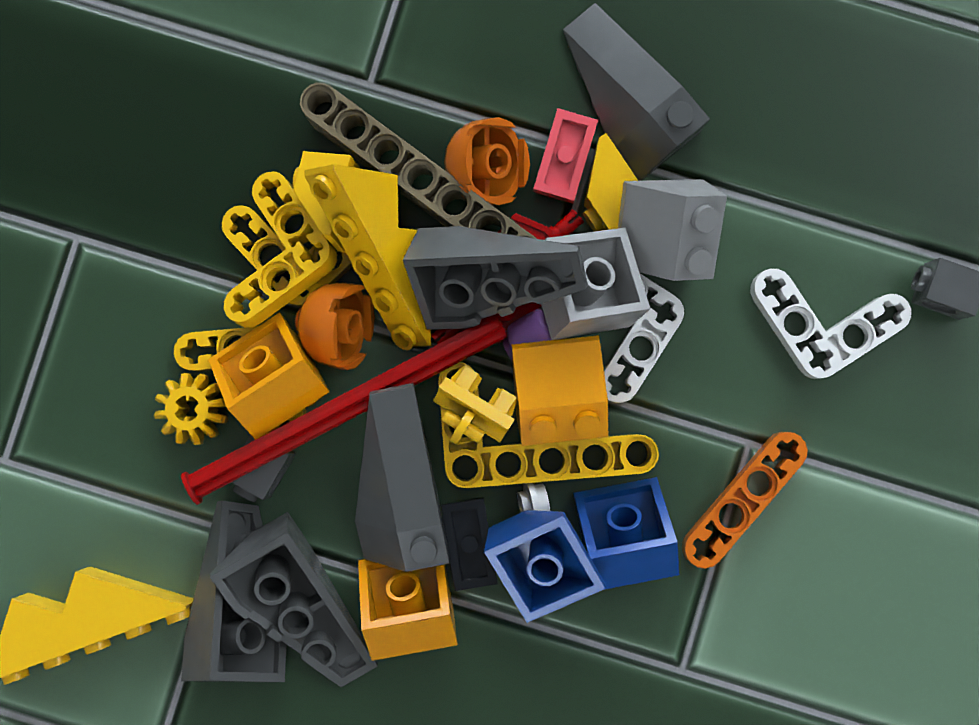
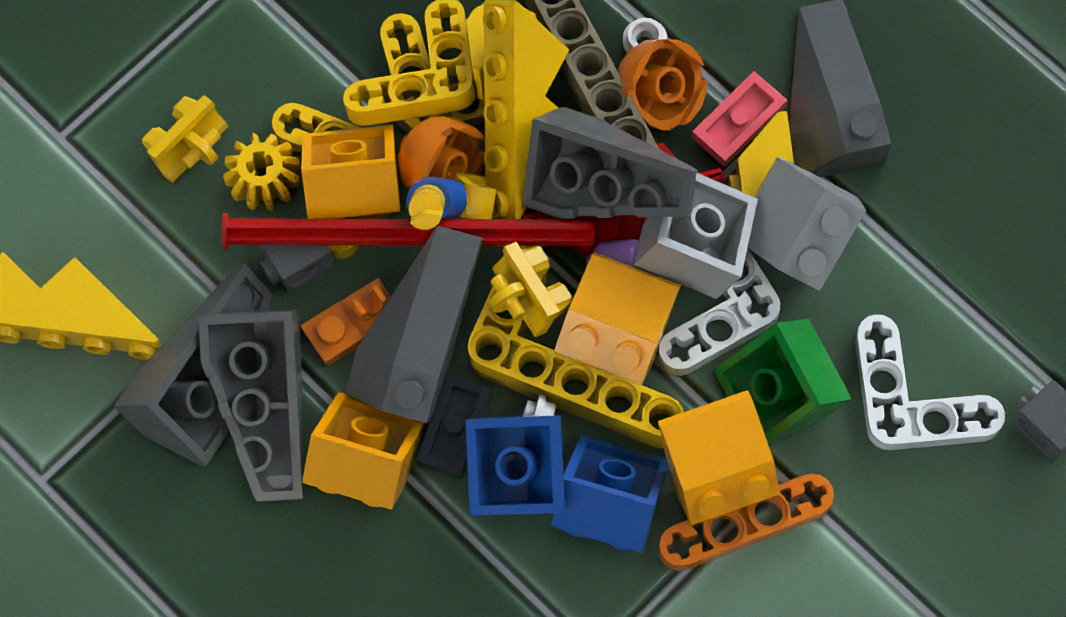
camera: 25 degrees right, 15 degrees down
none -> yellow hips [142,95,229,183]
none -> orange plate [300,278,391,368]
none -> yellow piece [406,173,497,230]
none -> white plate [623,18,667,53]
none -> light orange slope [658,390,780,525]
none -> green slope [713,318,852,446]

